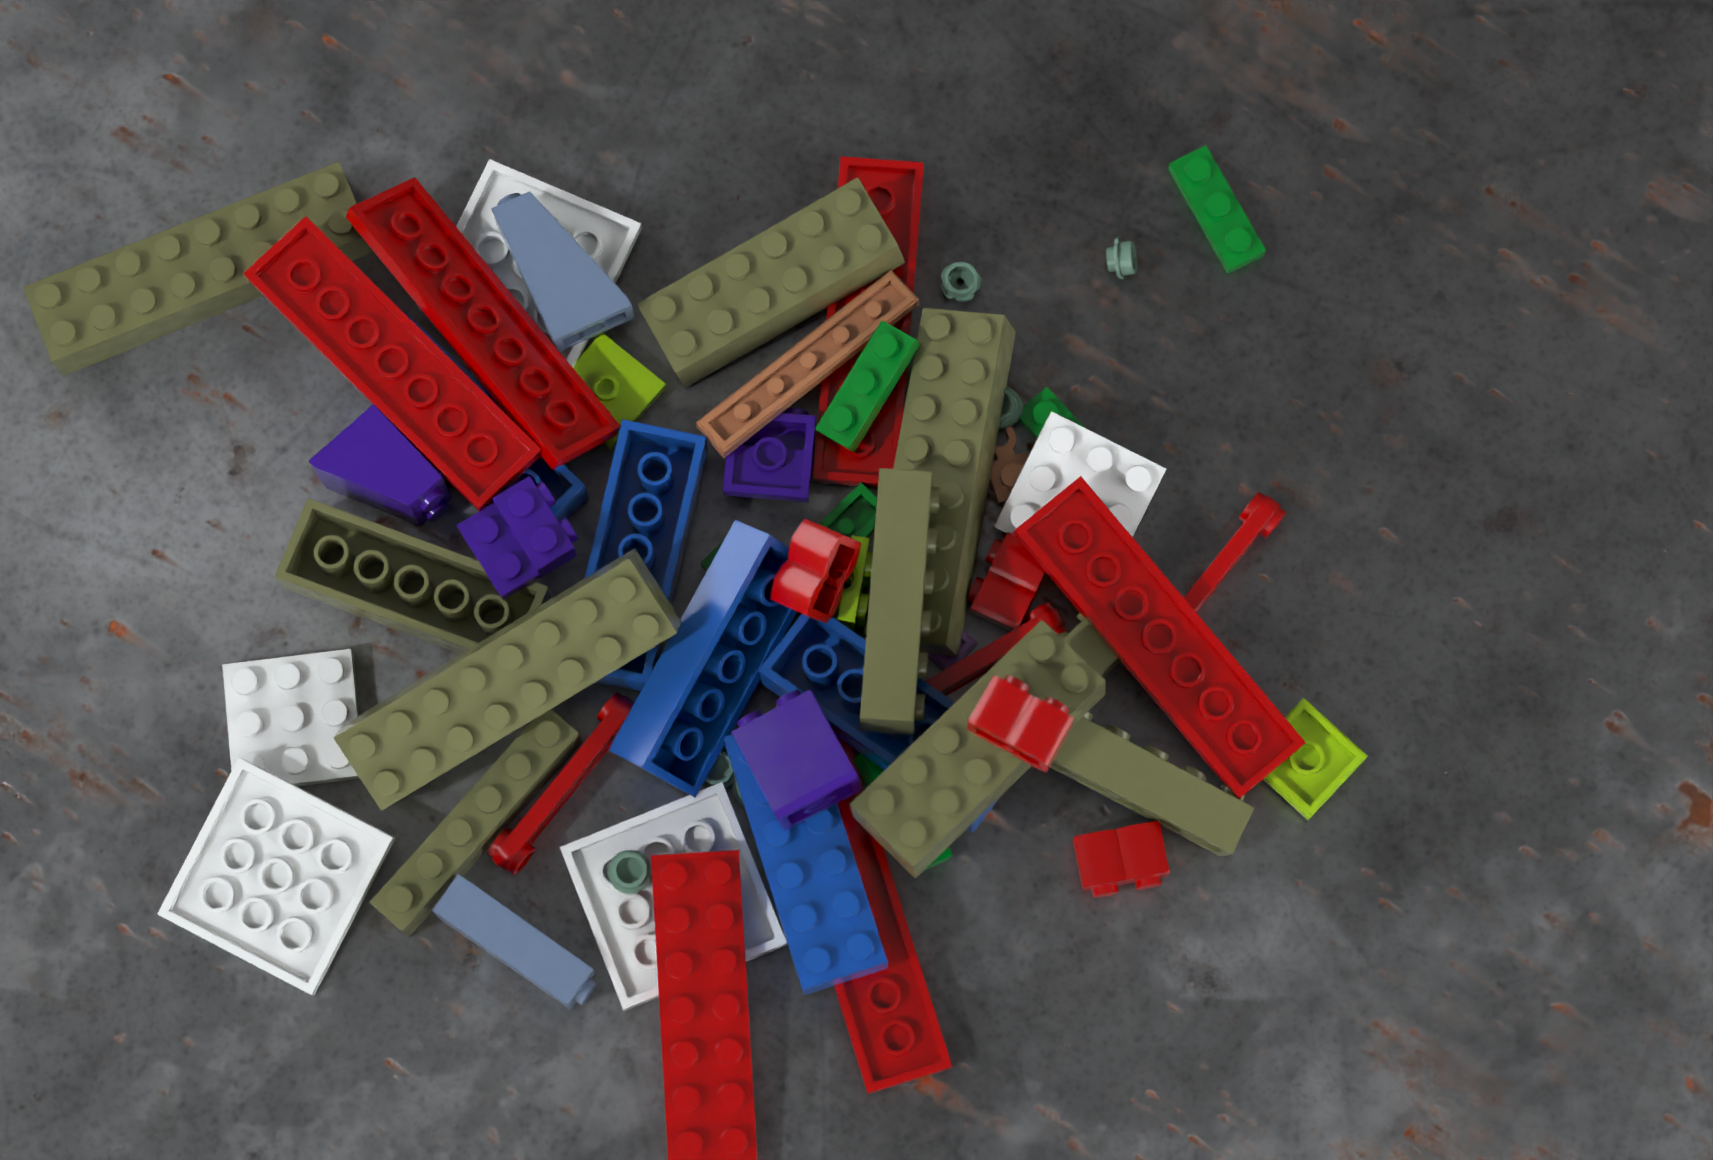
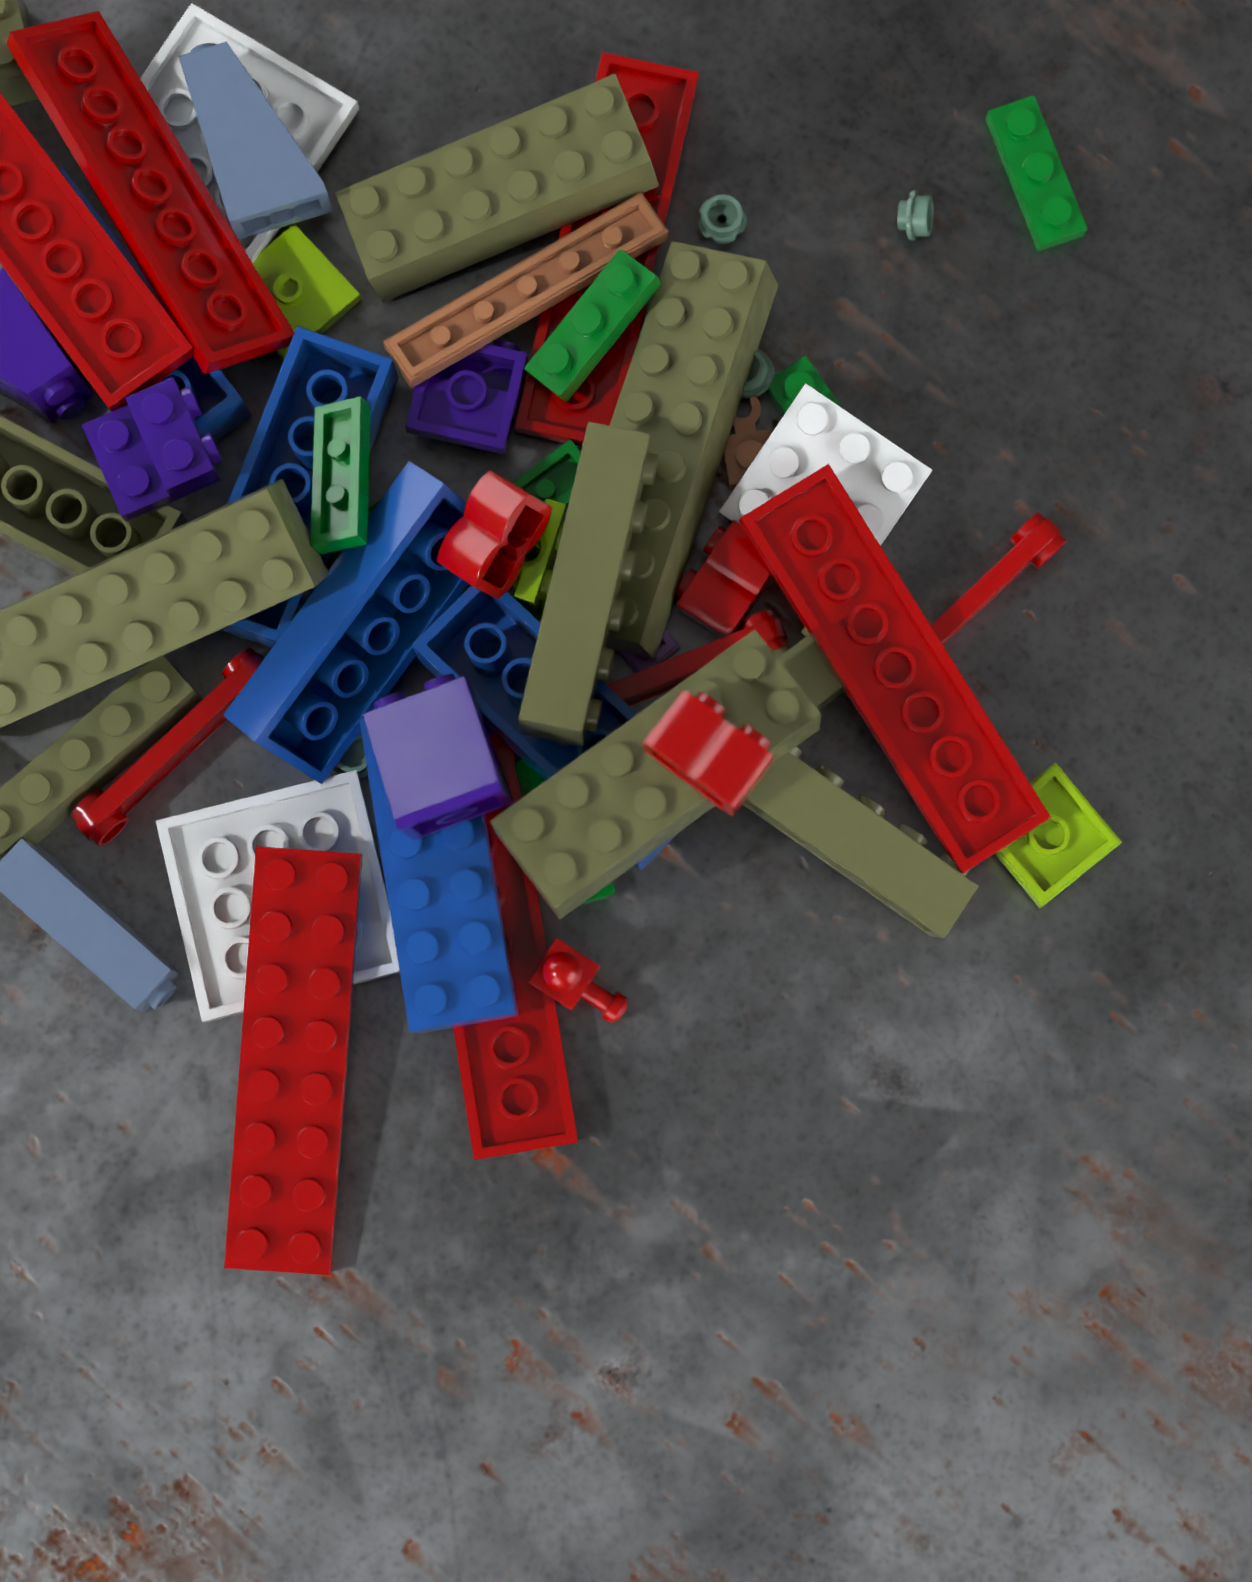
camera: 10 degrees right, 5 degrees up
sand green plate [608,850,652,894] -> none
red brick [1072,821,1170,898] -> none
none -> green plate [310,396,371,554]
none -> red piece [527,938,628,1023]

